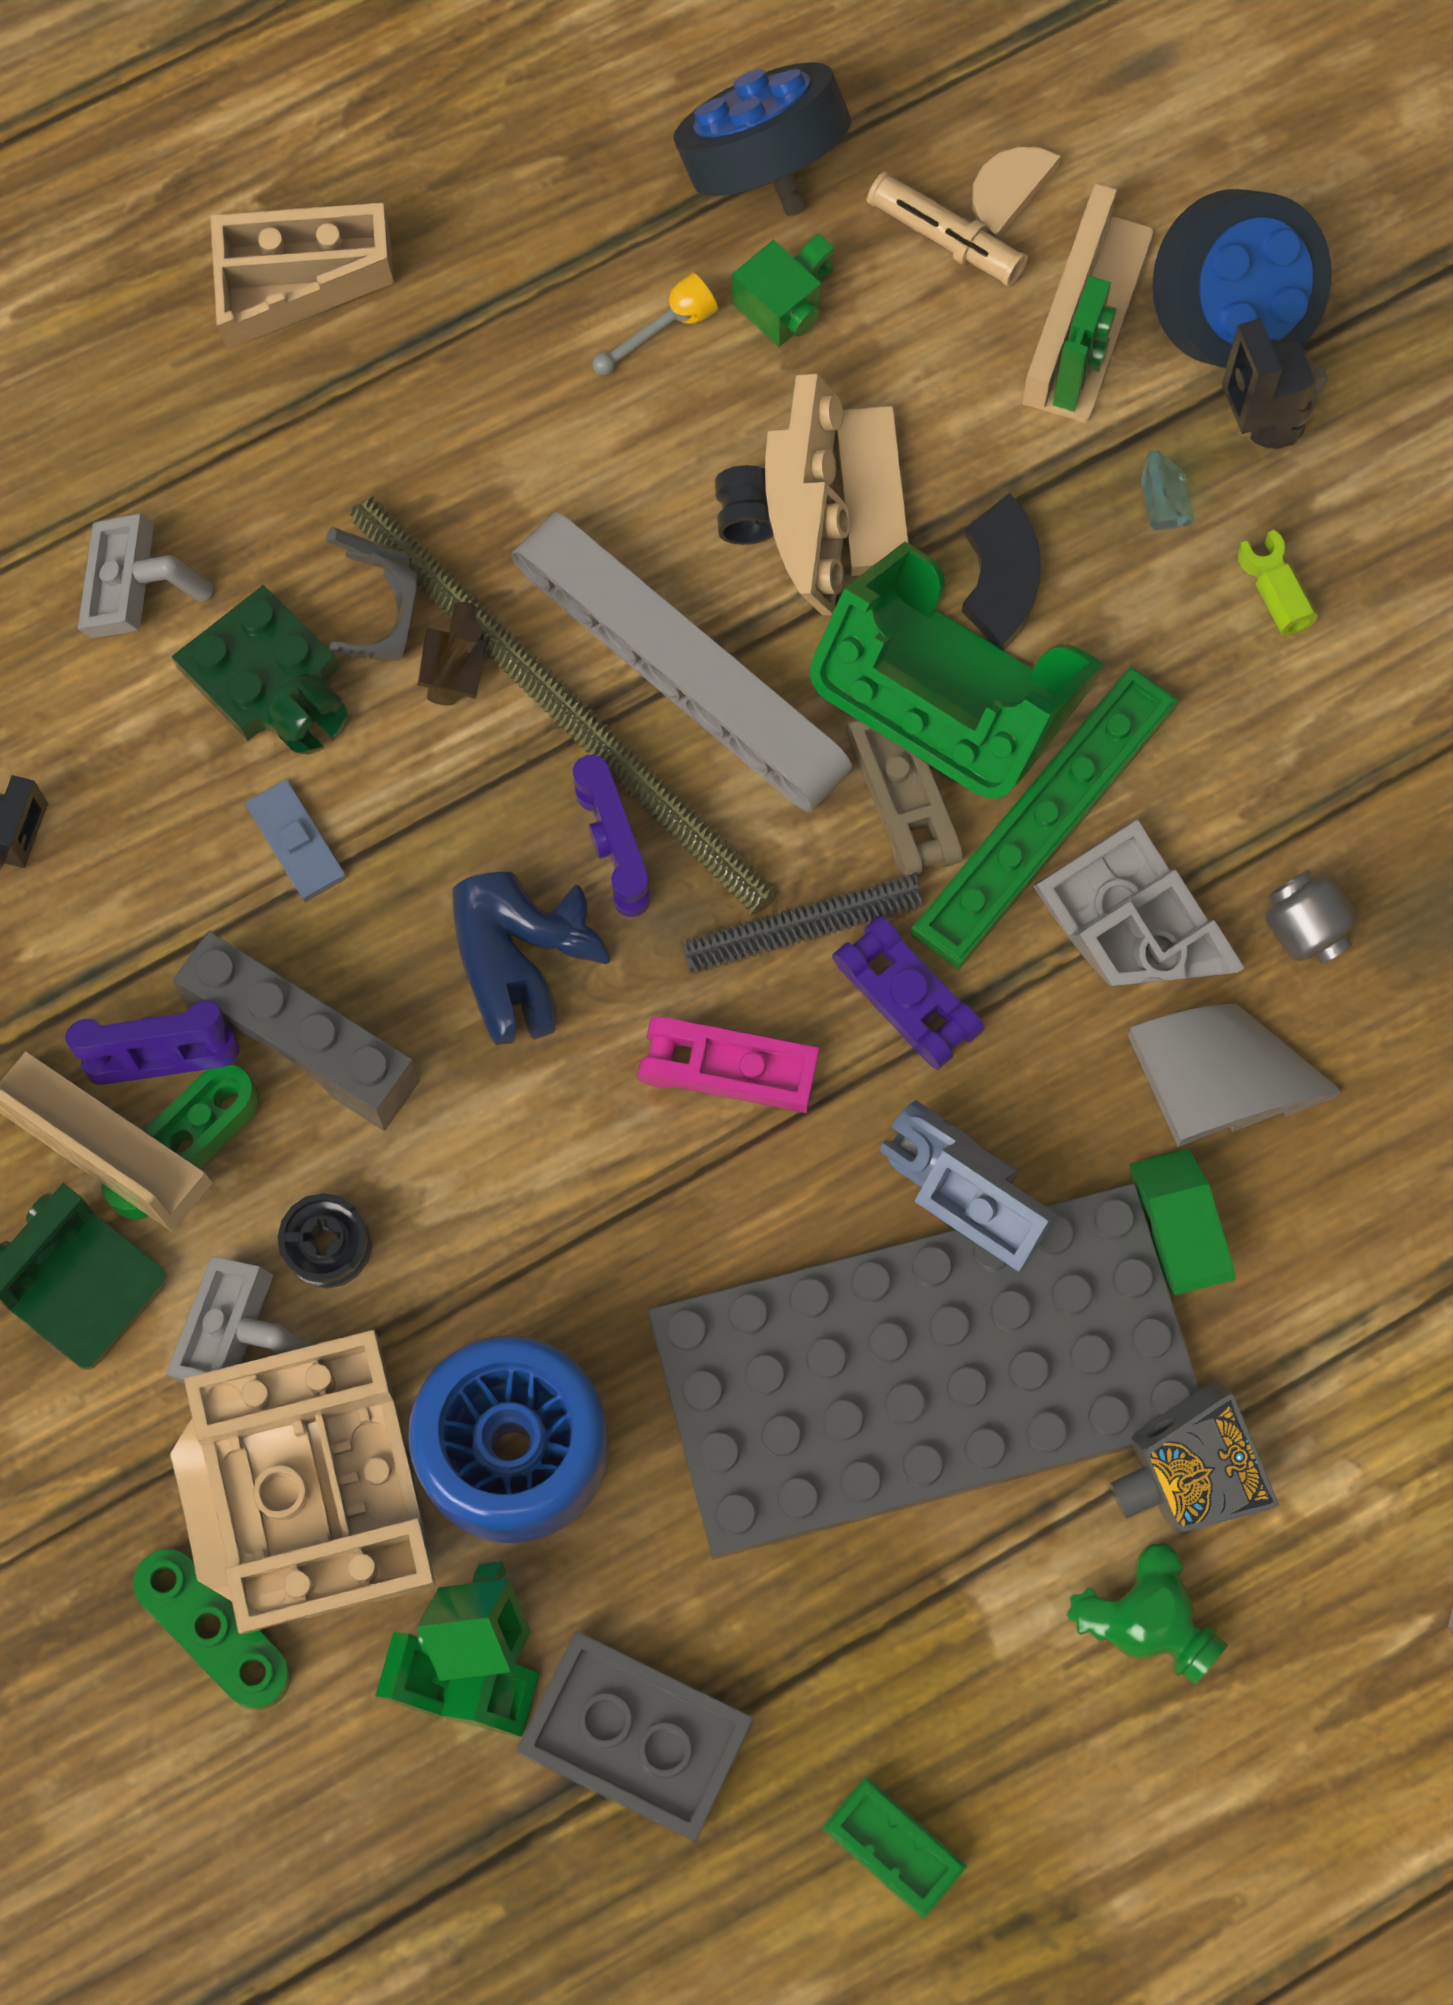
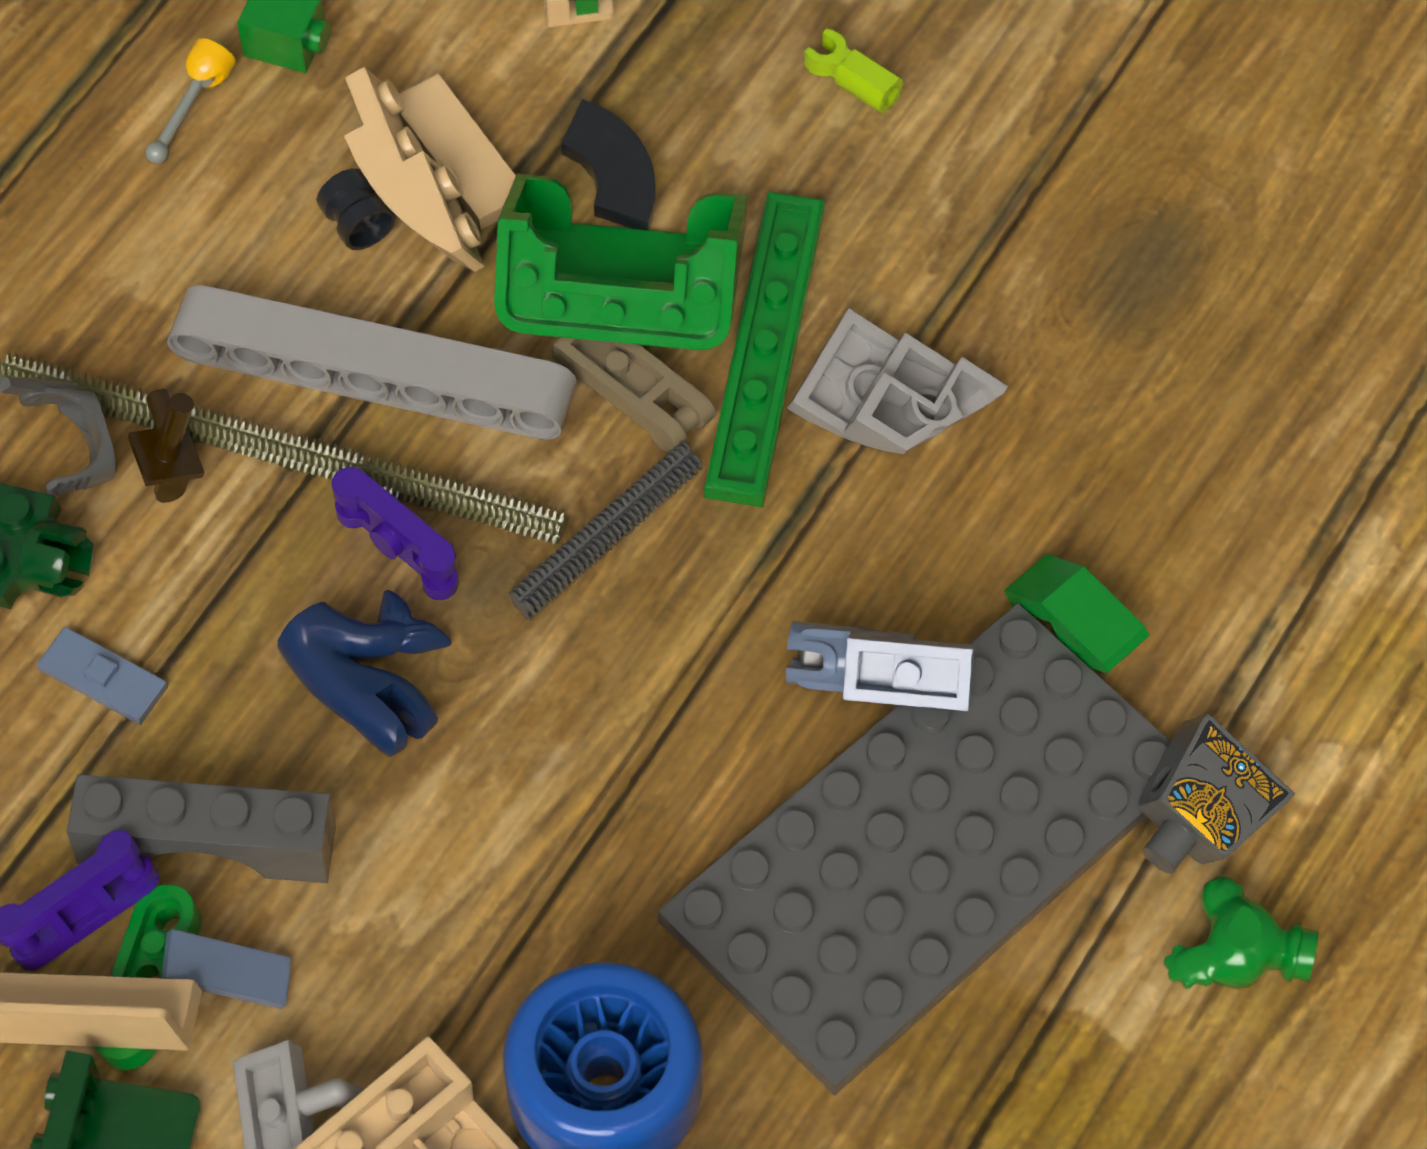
camera: 30 degrees left, 10 degrees down
black wheel [277,1193,372,1289] -> none
dark pink plate [637,1017,819,1113] -> none
dark purple plate [832,915,985,1070] -> none
light grey slope [1128,1004,1340,1147] -> none
clear light blue slope [1141,450,1194,530] -> none
flat silver head [1265,870,1358,965] -> none
none -> sand blue piece [162,929,291,1009]

